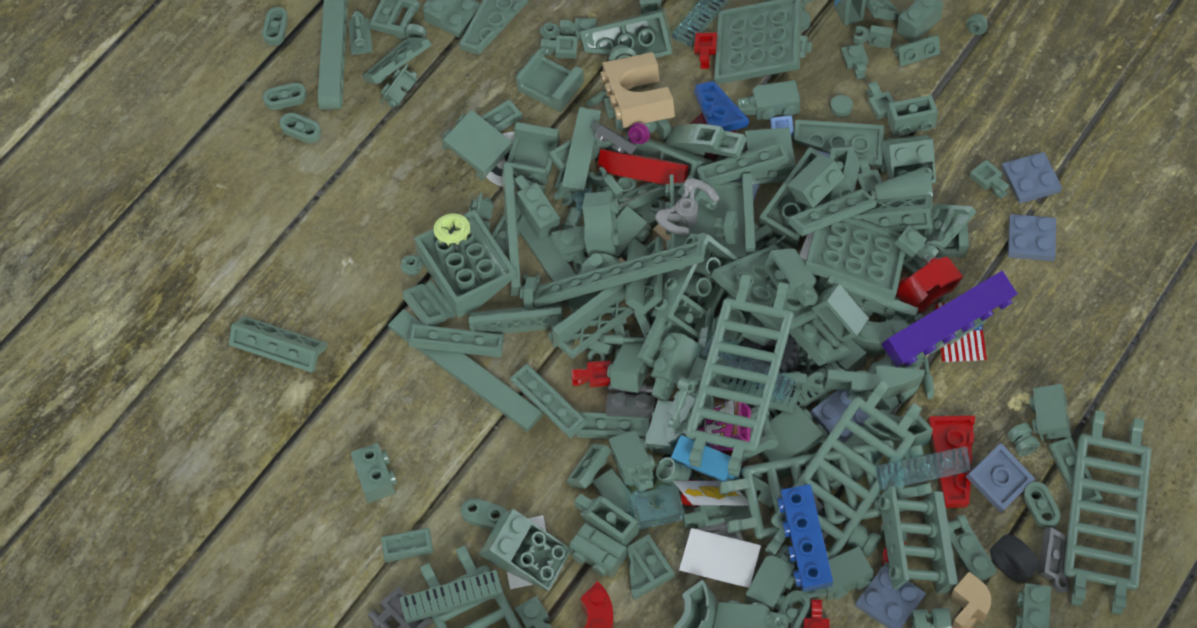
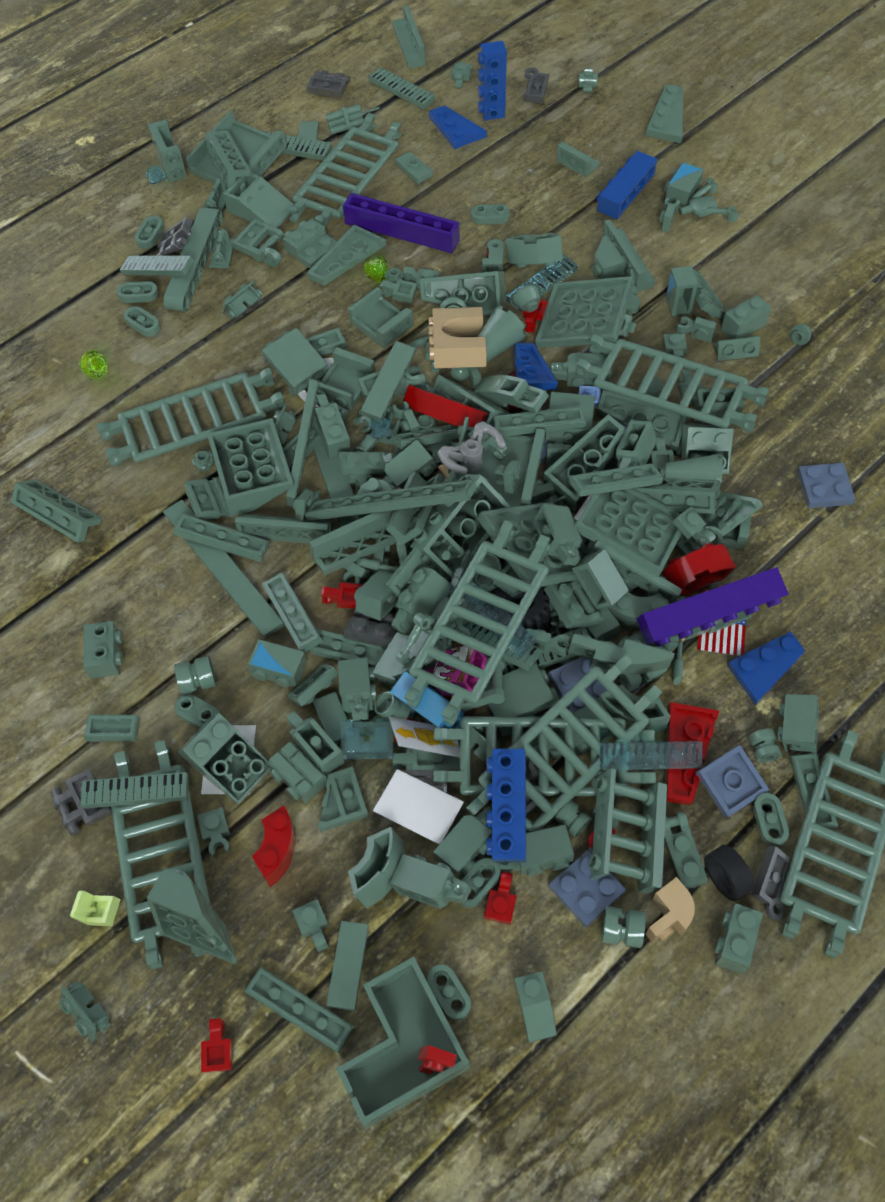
camera: 10 degrees right, 0 degrees up
sand green wing [362,37,432,84] -> none
yellowish green gear [434,213,470,246] -> none
sand green brick [582,191,621,257] -> none
dark grey hinge [590,120,638,154] -> none
magenta plate [628,122,650,144] -> none
sand green brick [787,155,845,208] -> none
sand green plate [970,160,1009,199] -> none
sand blue plate [1008,214,1056,261] -> none
none -> clear neon green cone [79,350,108,379]
none -> sand green bar [96,367,286,467]
none -> sand green tile [120,256,194,276]
none -> flat silver plate [156,217,193,256]
none -> sand green wheel [174,655,217,695]
none -> sand green brick [247,639,307,688]
none -> clear neon green cone [364,255,387,284]
none -> sand green cone [478,306,527,363]
none -> sand green cone [513,284,540,312]
none -> sand green tile [546,441,570,467]
none -> sand green bar [576,334,769,433]
none -> blue wing [728,631,805,705]

